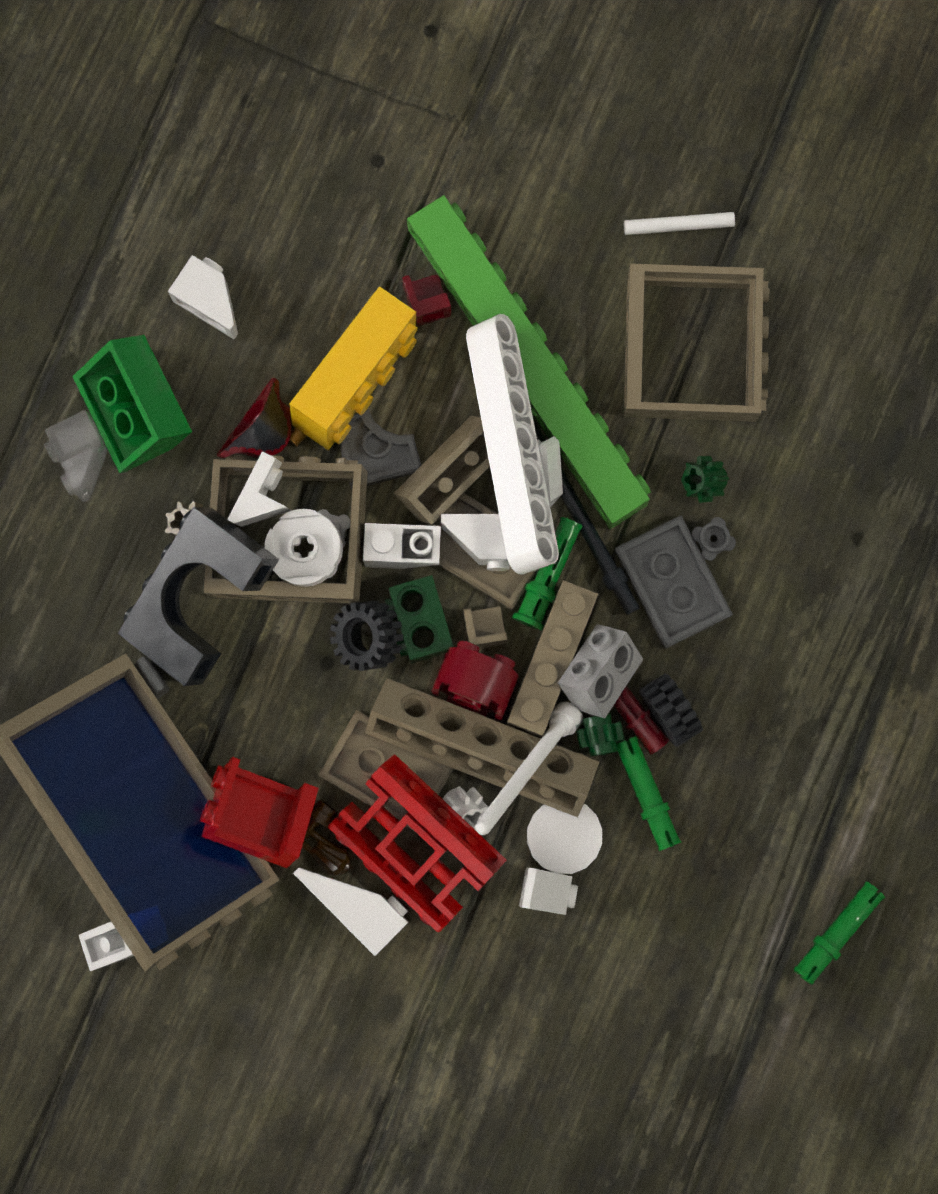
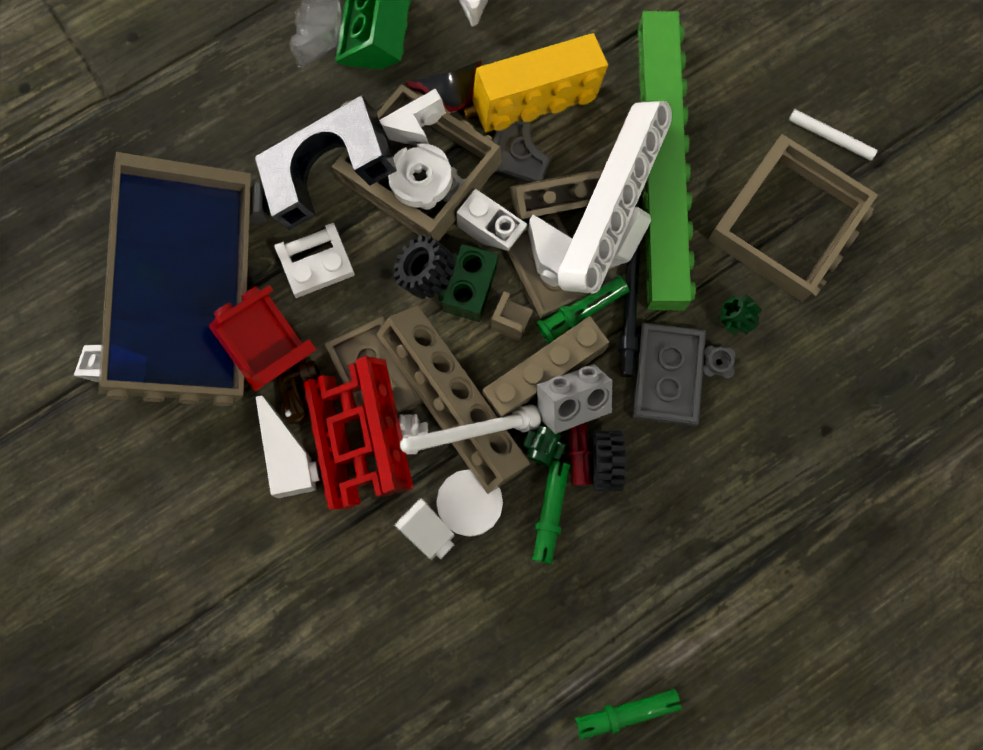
camera: 30 degrees right, 5 degrees down
dark red panel [402,275,451,327] -> none
dark red brick [431,640,519,720] -> none
none -> white plate [274,222,355,298]

